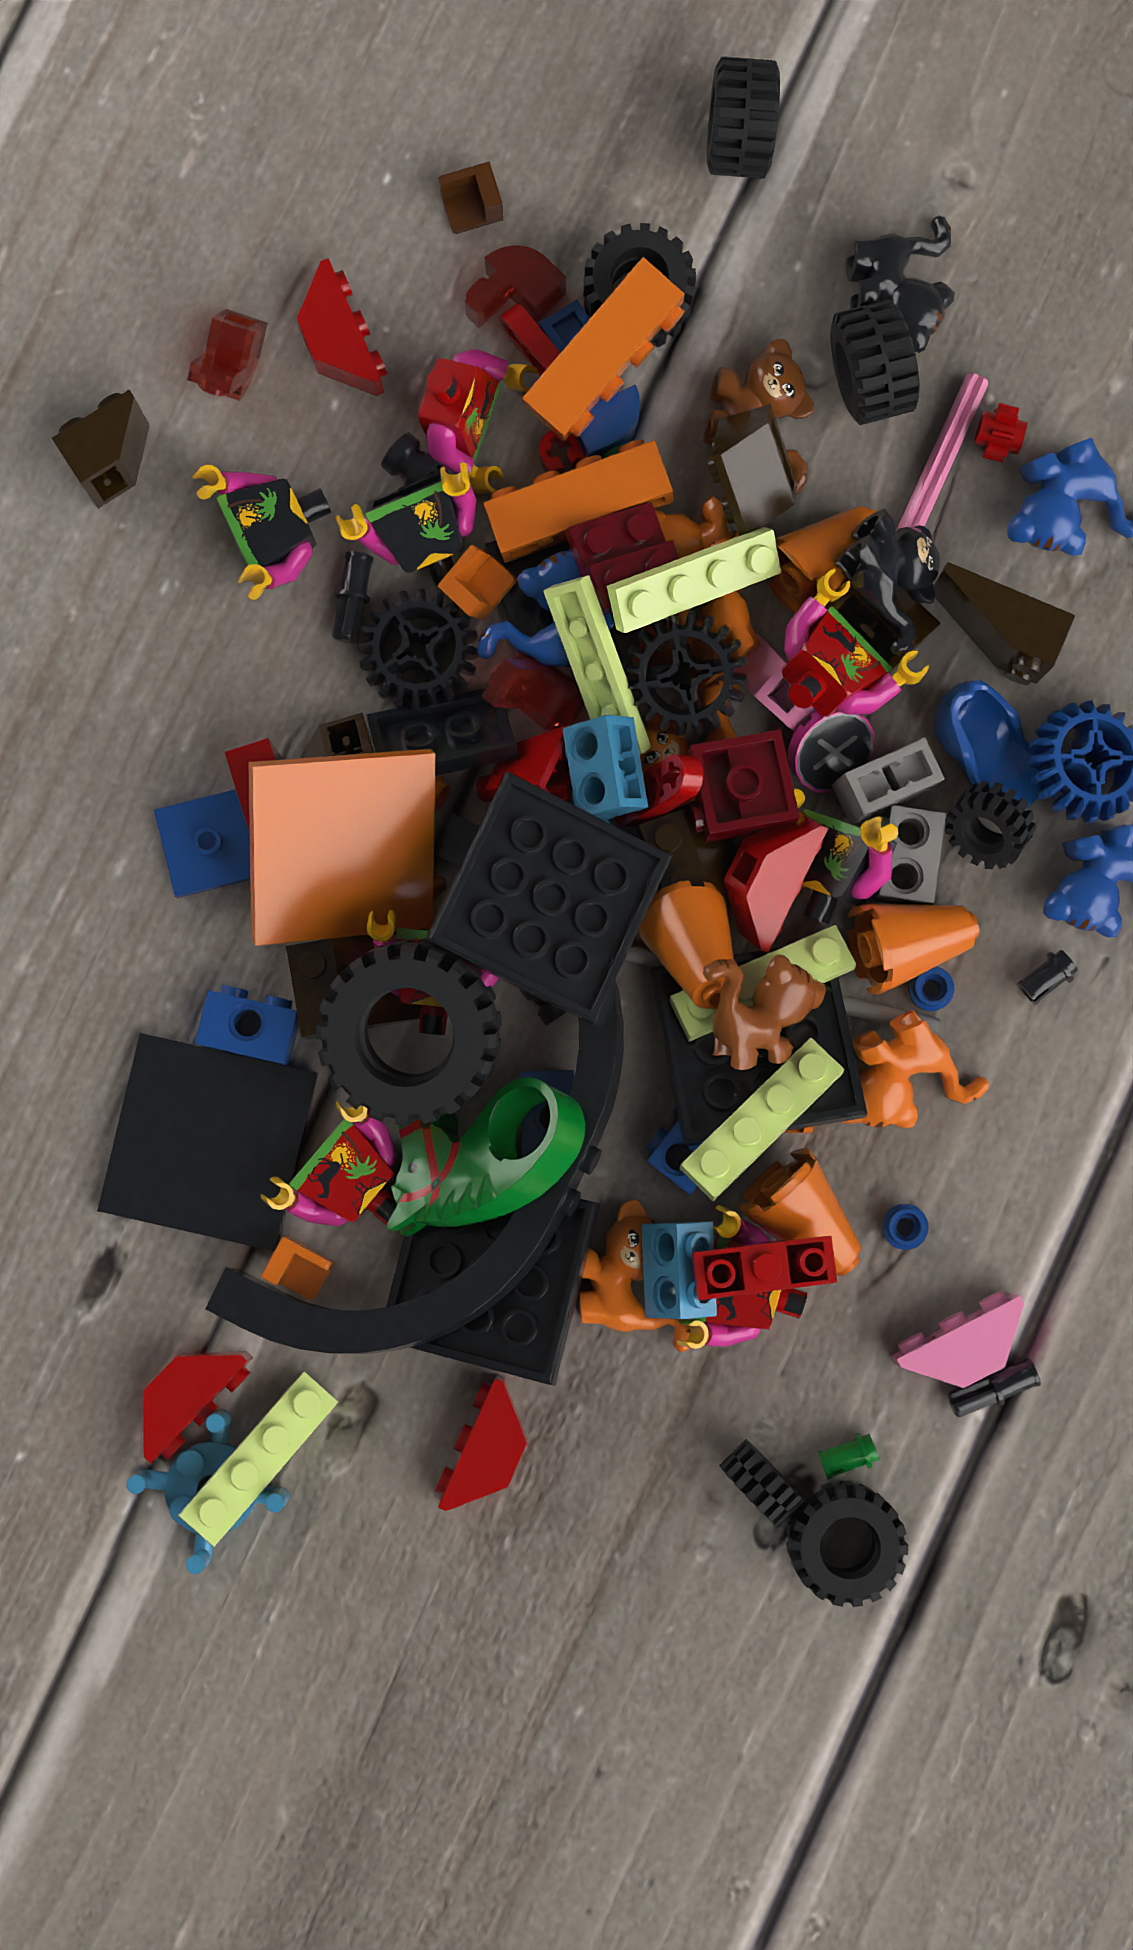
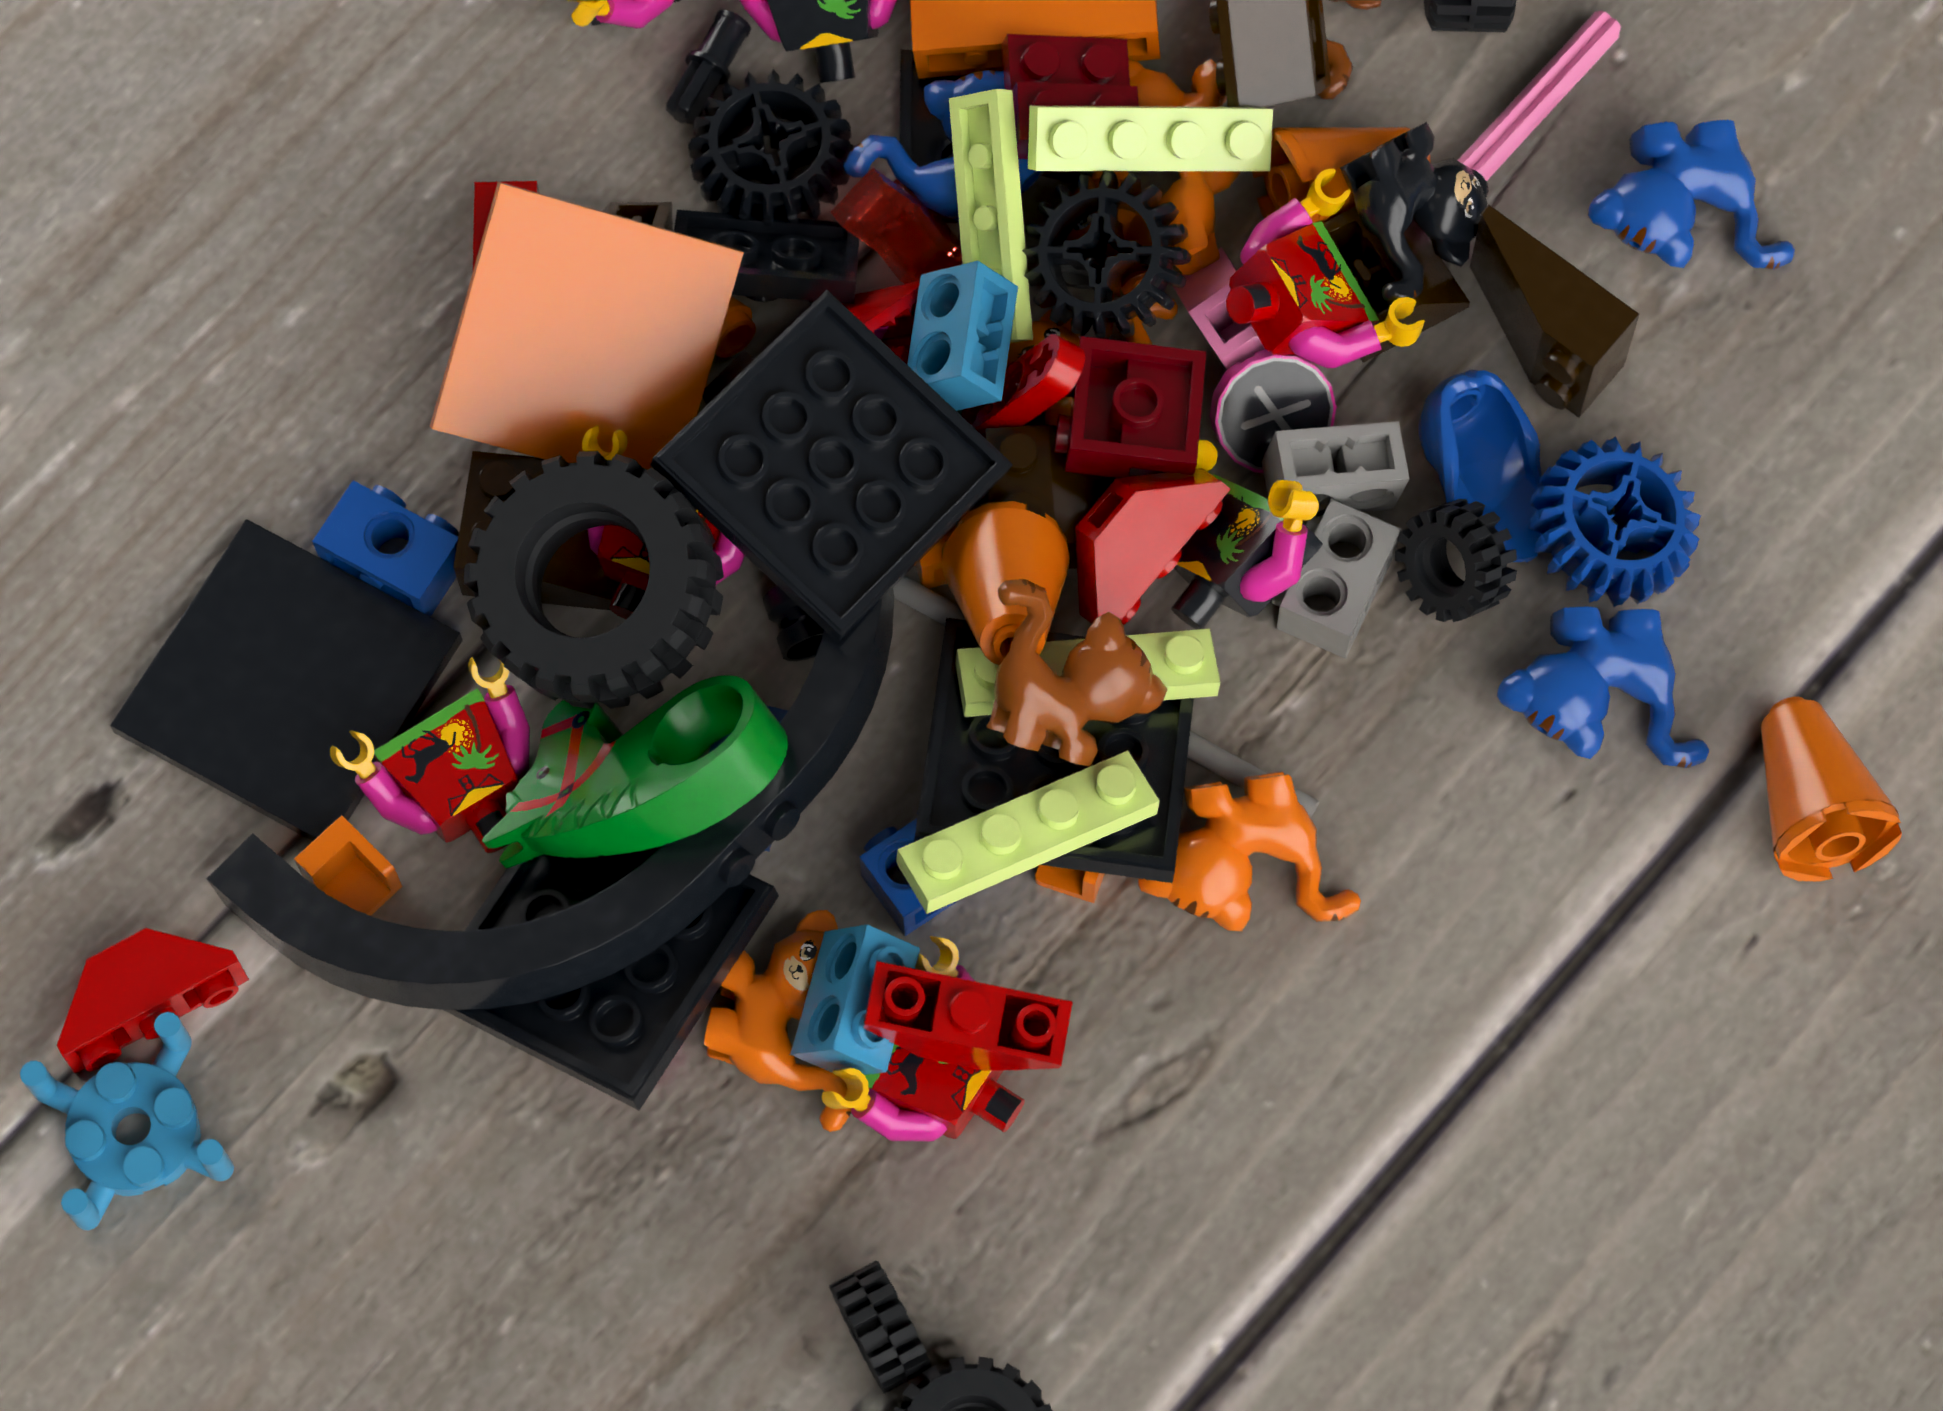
camera: 20 degrees right, 15 degrees down
blue plate [154,789,250,899] -> none
yellowish green plate [178,1372,338,1547] -> none
red slope [434,1374,528,1511] -> none
orange panel [437,545,517,621] -> none
orange cone [738,1148,861,1276] -> none
green pin [817,1433,879,1480] -> none
orange cone [846,904,979,995] -> none
blue plate [882,1204,928,1250] -> none
bright pink slope [891,1290,1024,1388] -> none
blue plate [908,966,954,1011] -> none
black axle [948,1358,1041,1417] -> none
red gear [974,403,1028,463] -> none
black pin [1017,950,1078,1005] -> none

